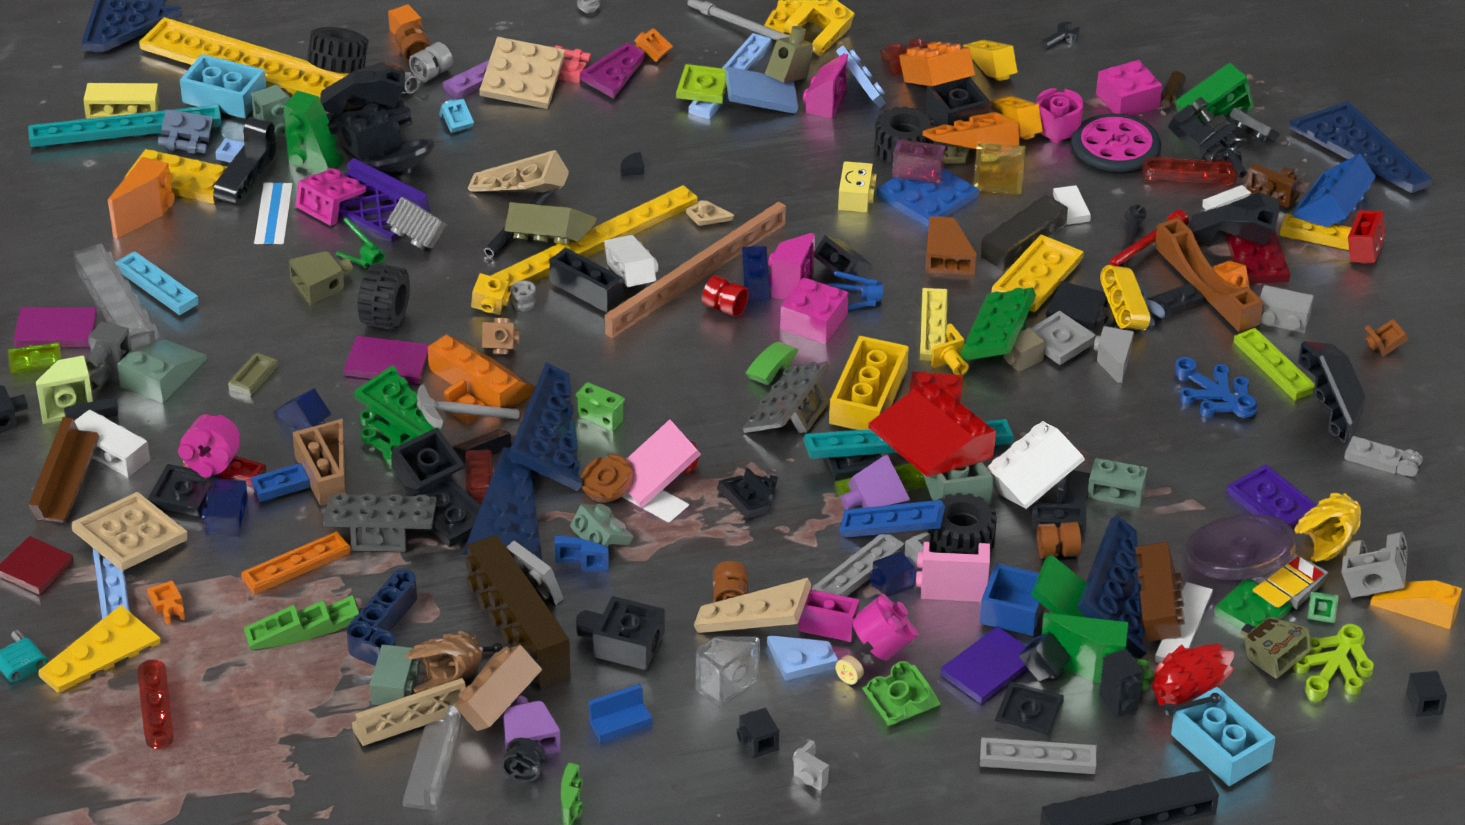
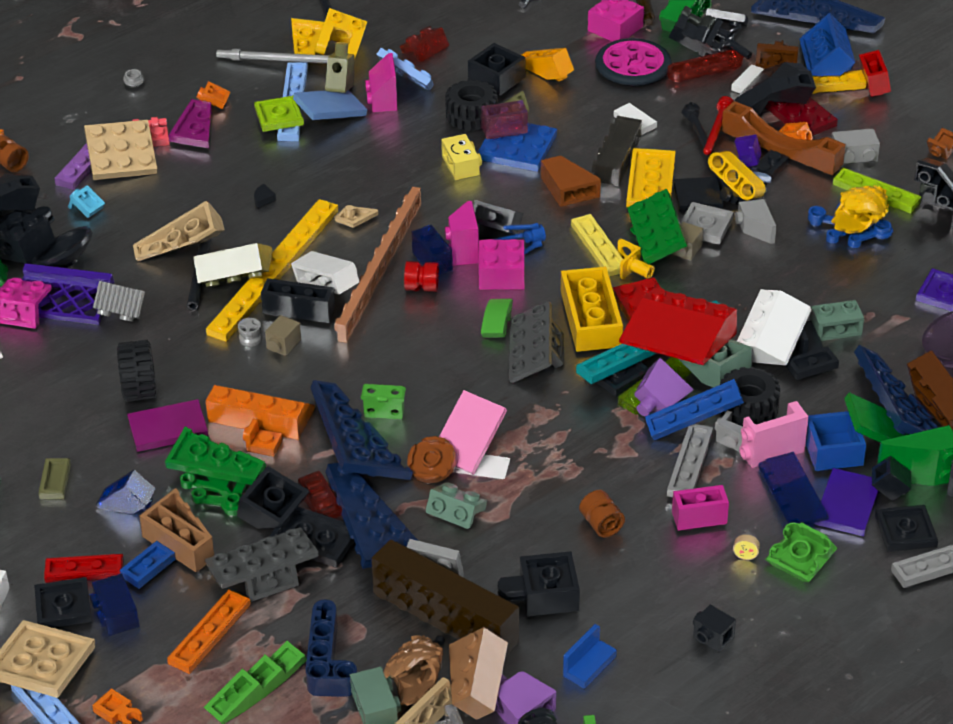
camera: 25 degrees left, 0 degrees up
dark pink brick [178,414,241,478] -> none
olive torso [289,251,353,305] -> none
green plant [336,218,386,268] -> none
light grey wheel [409,42,453,82] -> none
light grey piece [417,384,520,430] -> none
black slope [453,429,512,465] -> none
yellow brick [471,273,511,315] -> none
medium nougat brick [482,318,520,355] -> none
blue slope [554,536,609,572] -> none
tan wing [694,578,812,633] -> none
clear slope [696,637,760,708] -> none
black slope [717,468,778,519] -> none
light blue wing [767,636,838,681] -> none
light grey bracket [793,740,829,791] -> none
dark pink brick [852,594,919,661] -> none
clear blue brick [870,551,915,597] -> none
orange brick [899,41,975,86] -> none
orange wedge [923,112,1019,155] -> none
yellow slope [963,40,1018,81] -> none
clear yellow slope [974,143,1025,195] -> none
dark pink brick [1036,88,1083,143] -> none
dark orange wheel [1037,522,1081,559] -> none
none -> dark tan brick [265,315,301,356]
none -> dark purple panel [735,134,762,167]
none -> clear blue windscreen [758,452,829,525]
none -> yellow head [831,185,889,234]

